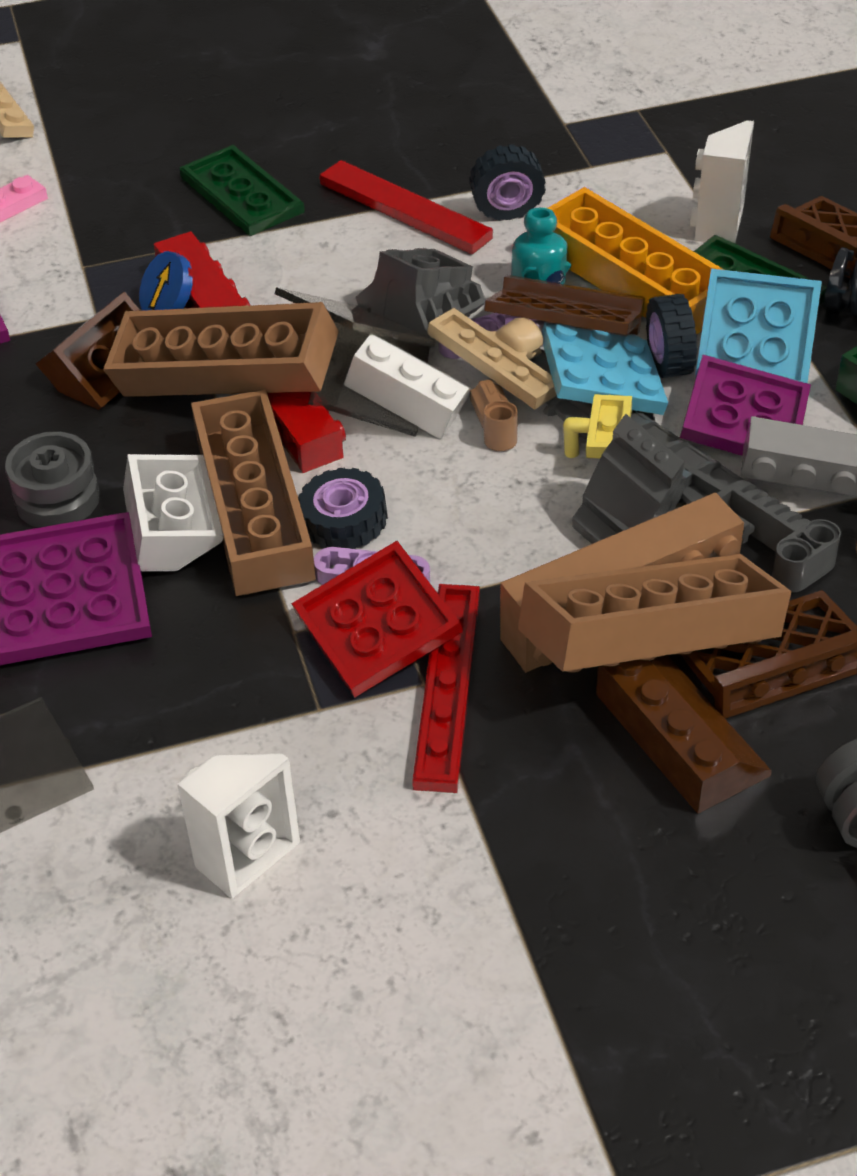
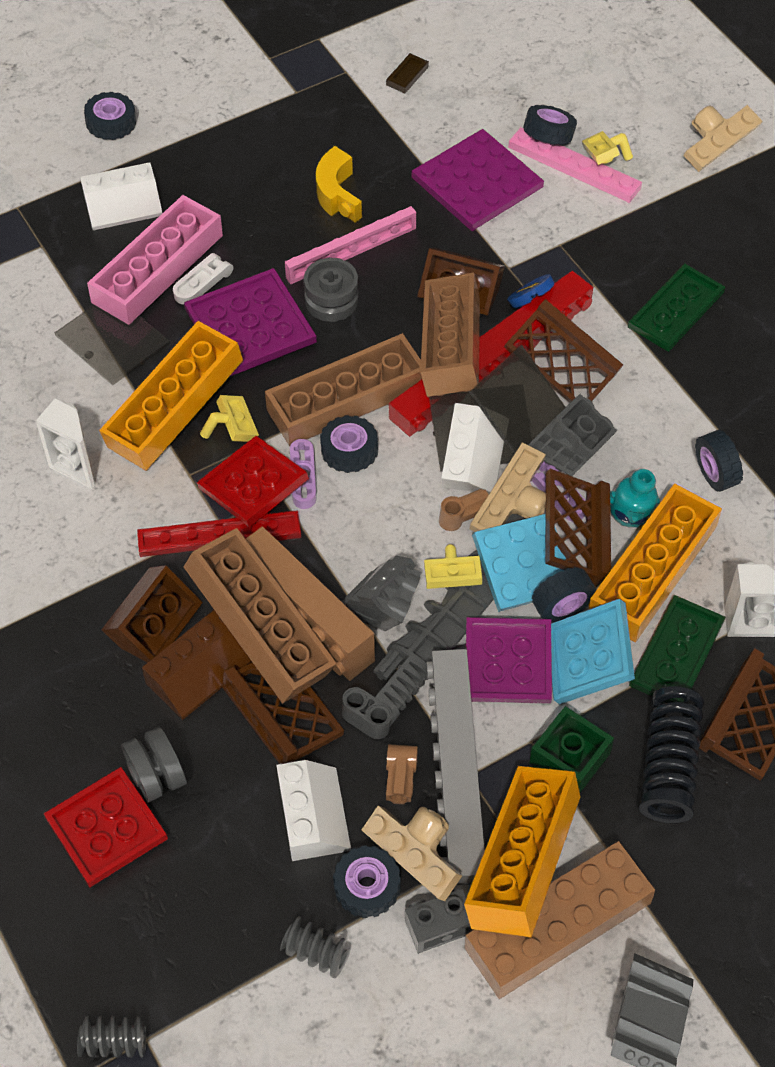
camera: 75 degrees right, 10 degrees up
white slope [123,454,223,571] -> none
red tile [320,160,493,254] -> none
none -> light orange brick [99,321,243,471]
none -> reddish brown slope [101,565,203,663]
none -> light yellow plate [200,395,259,442]
none -> reddish brown fence [504,299,623,403]

